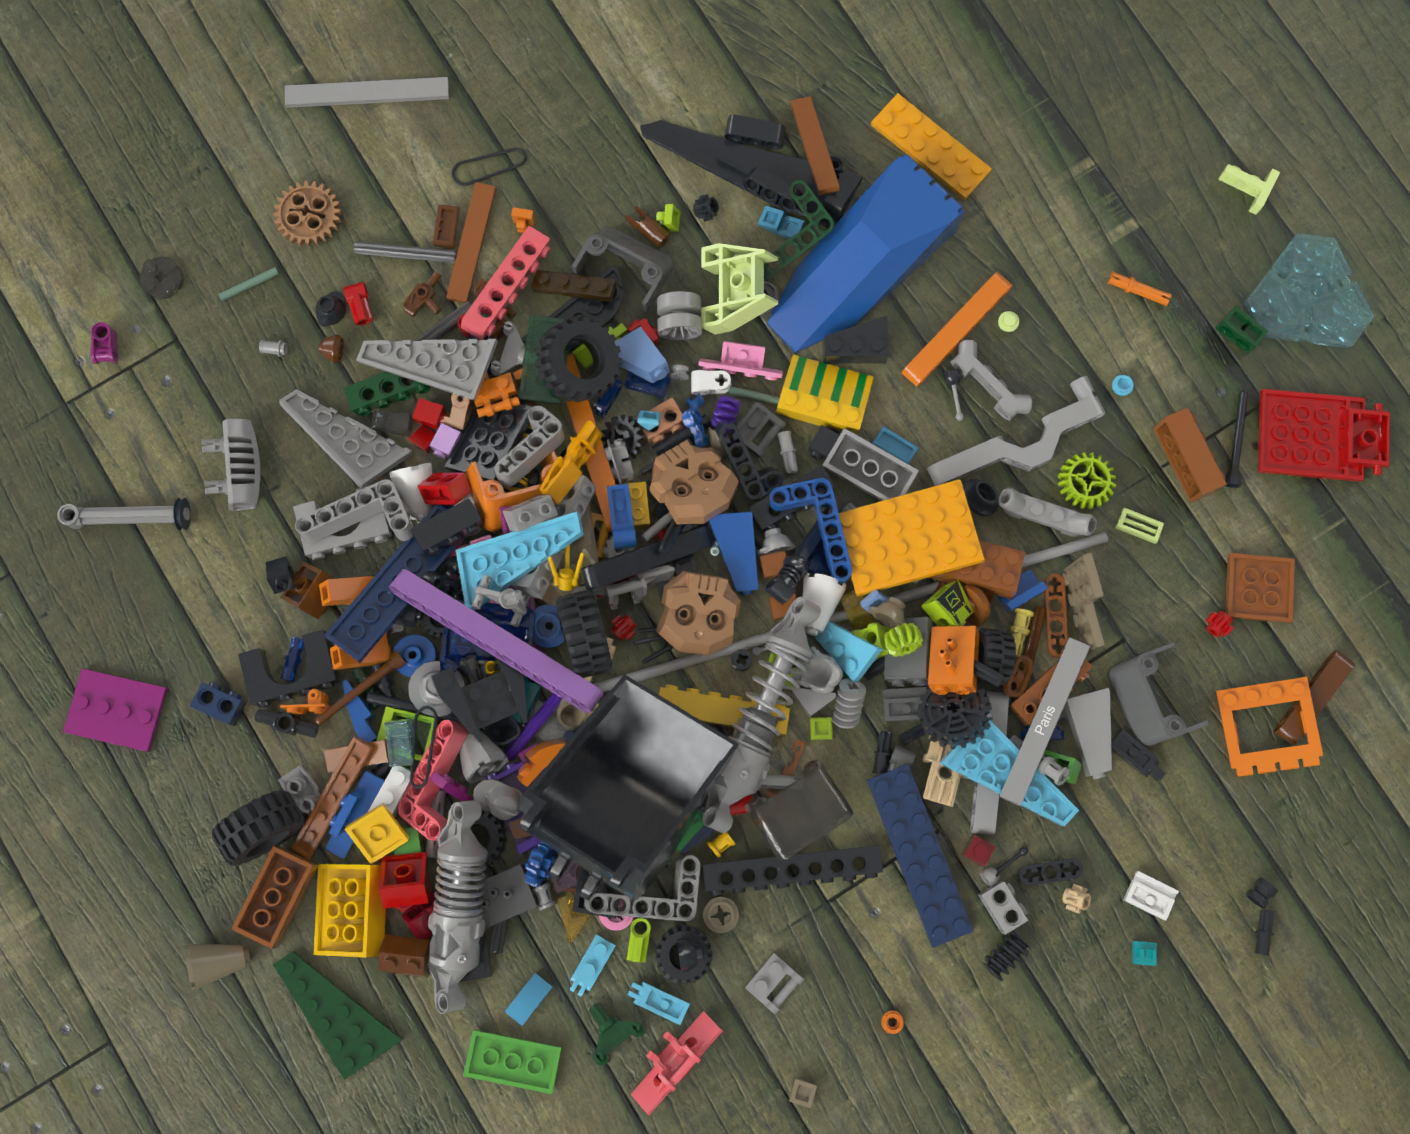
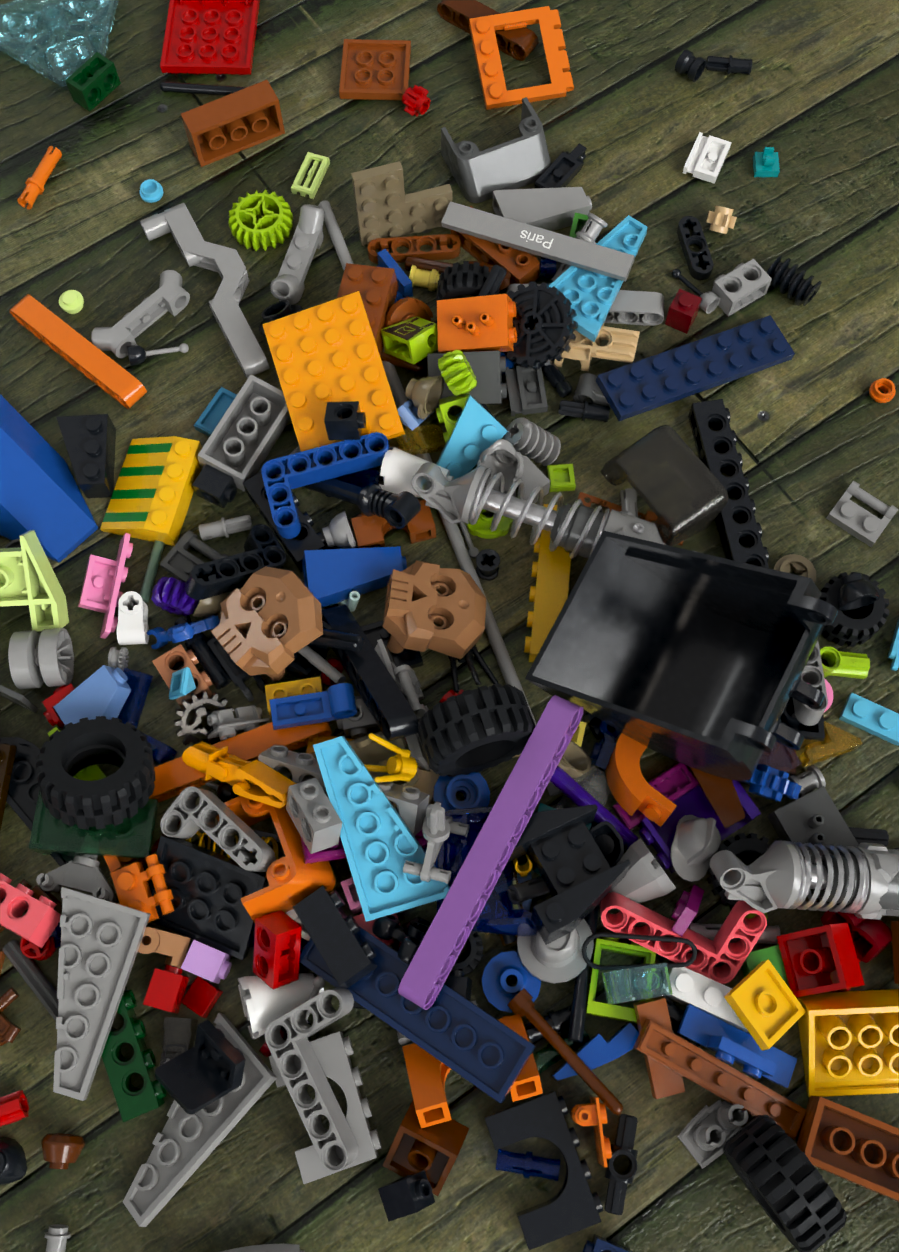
camera: 90 degrees left, 10 degrees down
none -> black bracket [155,1019,246,1114]
none -> black brick [324,401,366,440]

